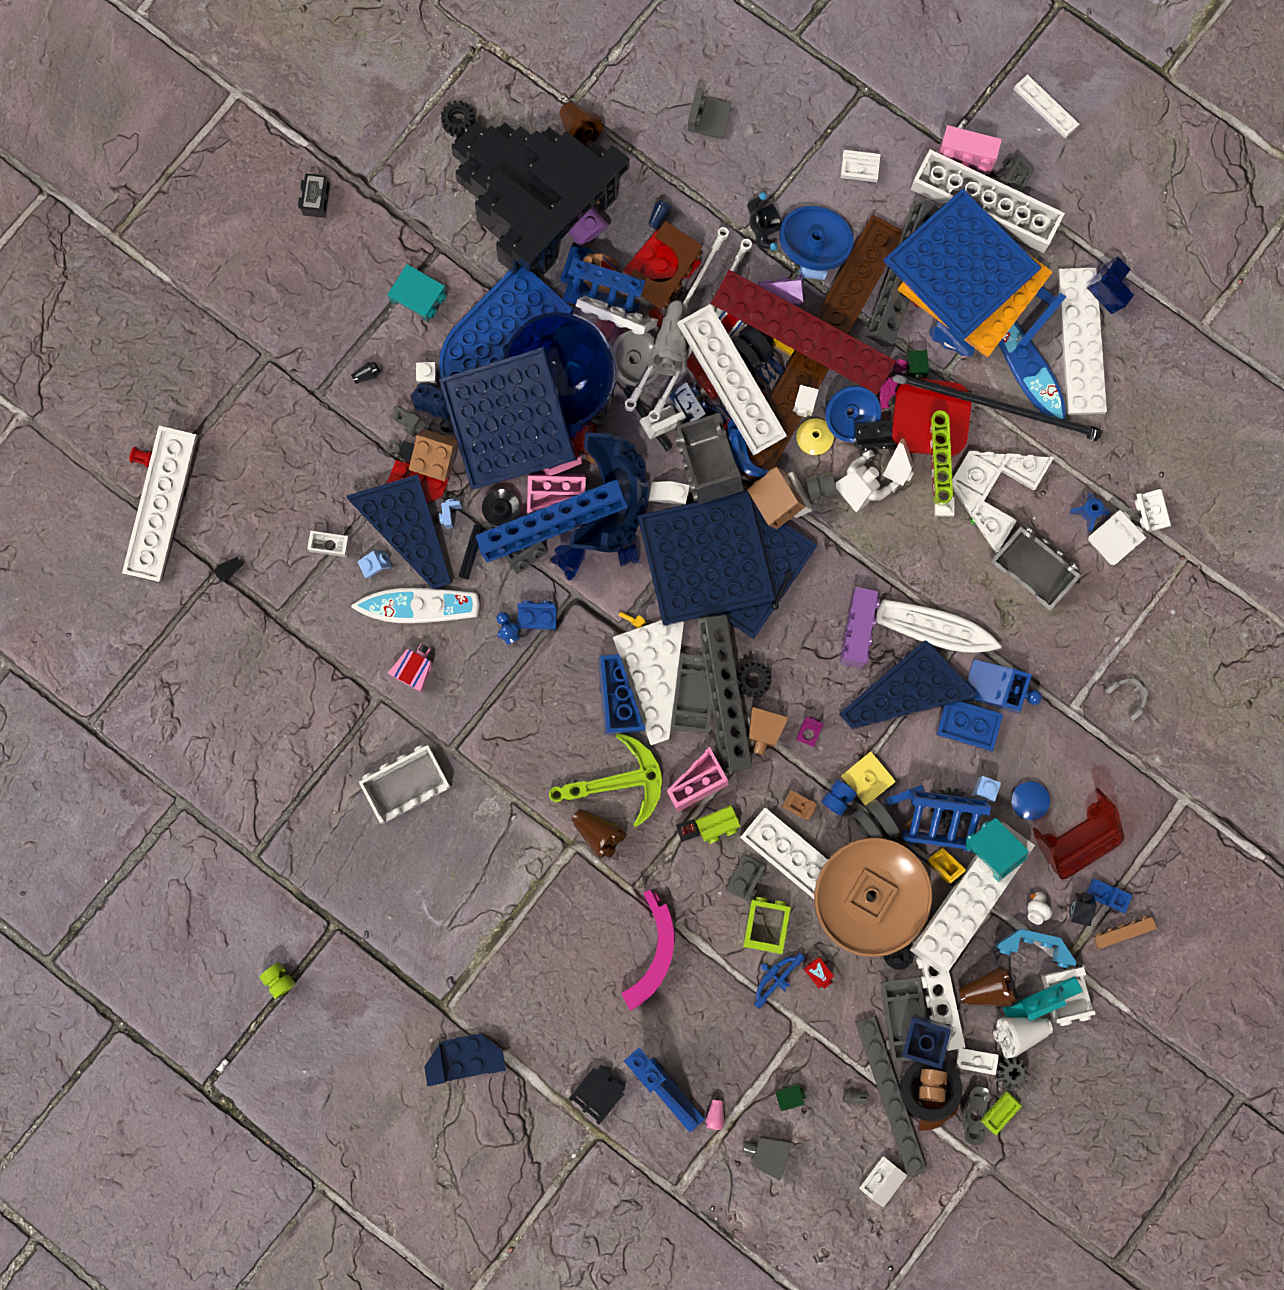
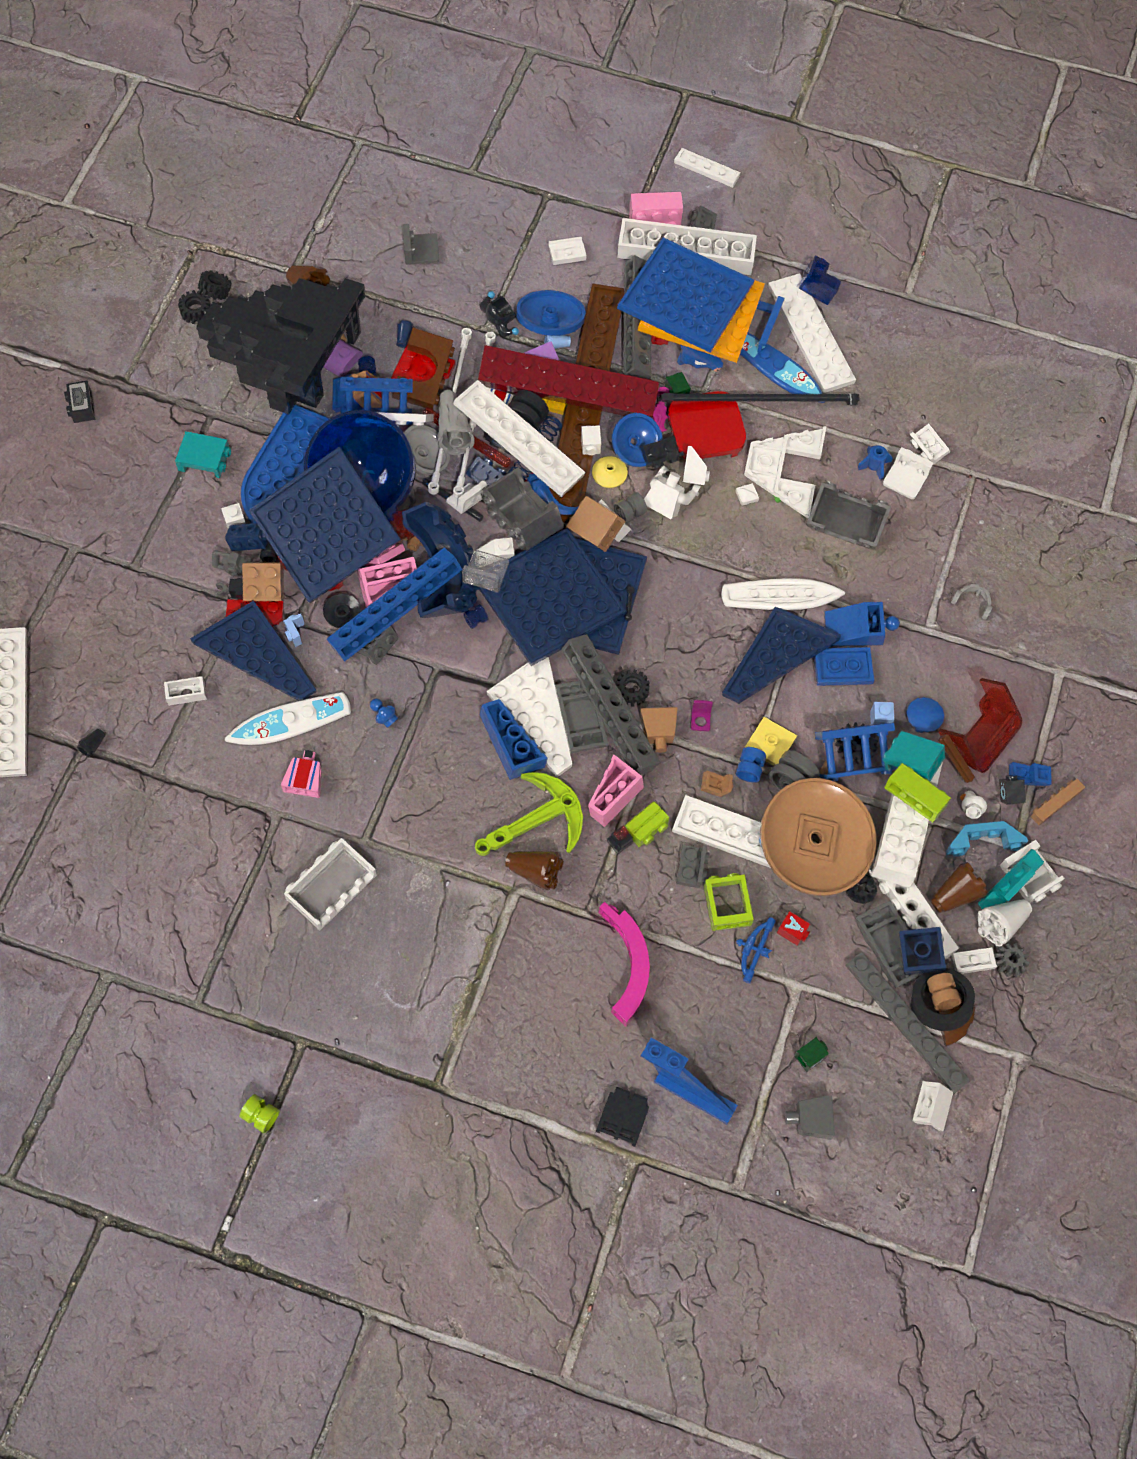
camera: 25 degrees left, 15 degrees down
black cone [351,361,381,384] -> none
light blue bracket [357,550,392,578] -> none
dark blue piece [424,1033,506,1087] -> none
black axle [459,525,484,580] -> none
blue bracket [517,600,557,630] -> none
clear blue brick [550,545,585,581] -> none
yellow hand [619,612,646,629] -> none
bright pink cone [705,1100,725,1130] -> none
medium lavender wedge [839,587,880,669] -> none
dark grey pin [843,1089,869,1105] -> none
blue tile [884,785,925,806] -> none
yellow slope [928,847,966,883] -> none
lime beam [929,411,953,506] -> none
dark grey piece [961,1085,990,1145] -> none
lime tile [980,1091,1022,1136] -> none
none -> black tyre [197,270,231,300]
none -> clear blue wheel [358,355,377,376]
none -> clear bracket [462,550,509,592]
none -> lime brick [884,763,951,823]
none -> reddish brown axle [938,734,975,783]

